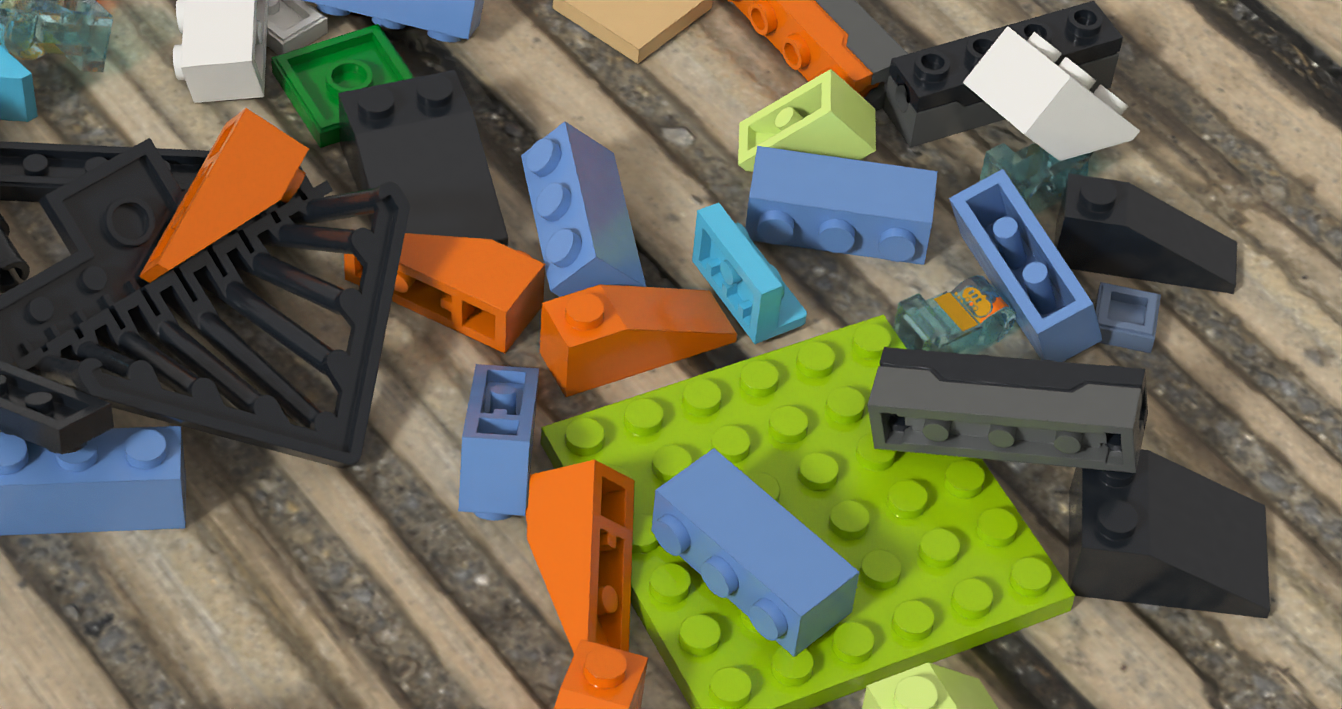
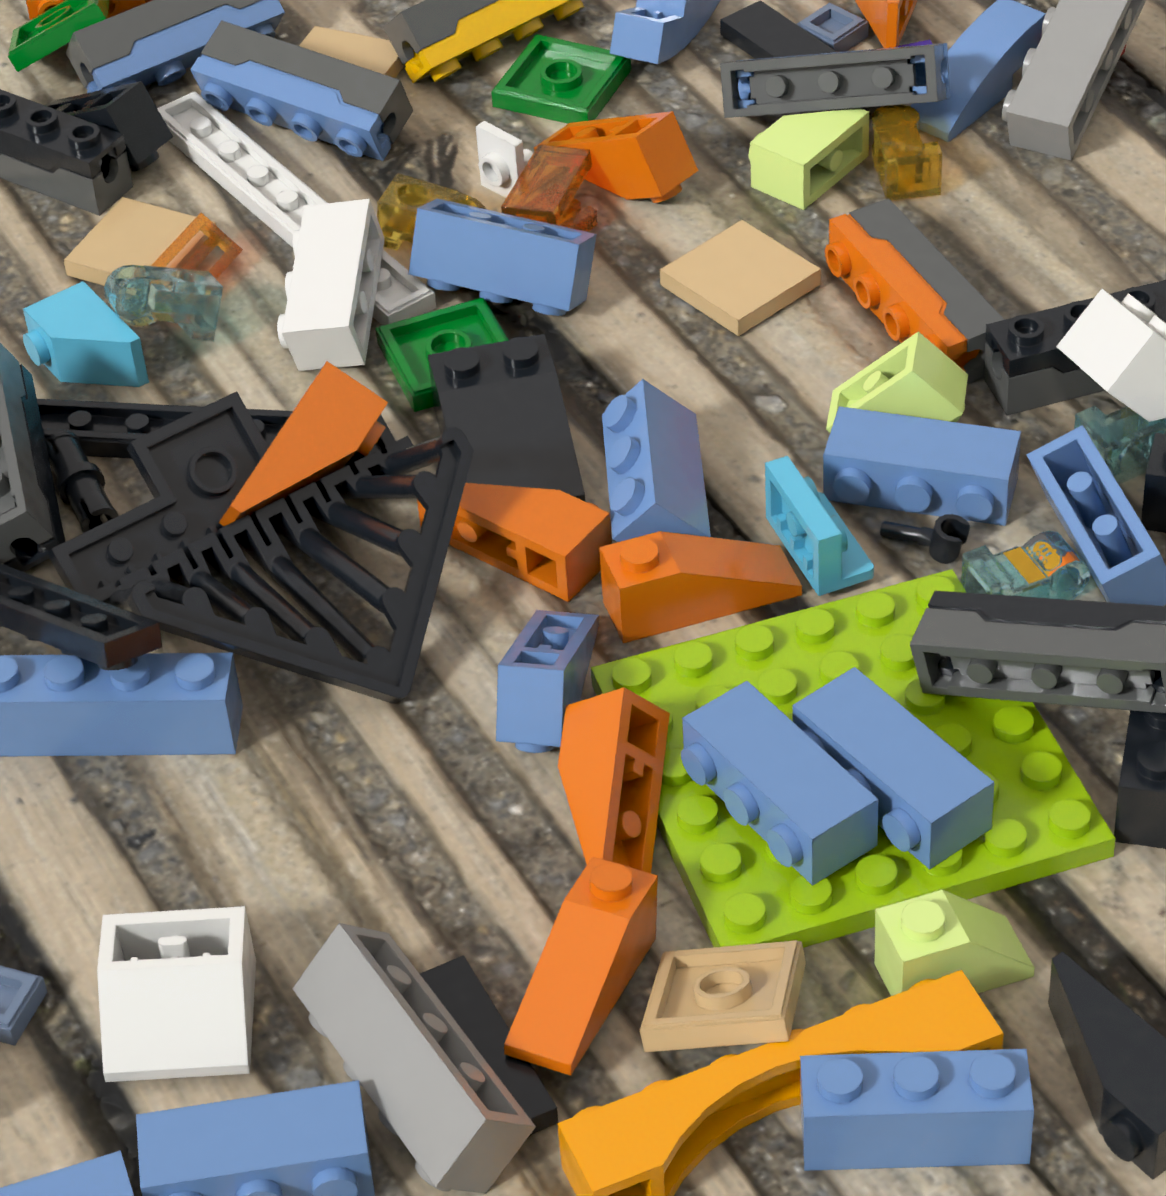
camera: 15 degrees right, 5 degrees down
none -> medium blue brick [792,667,994,870]
none -> black hand [880,514,970,564]

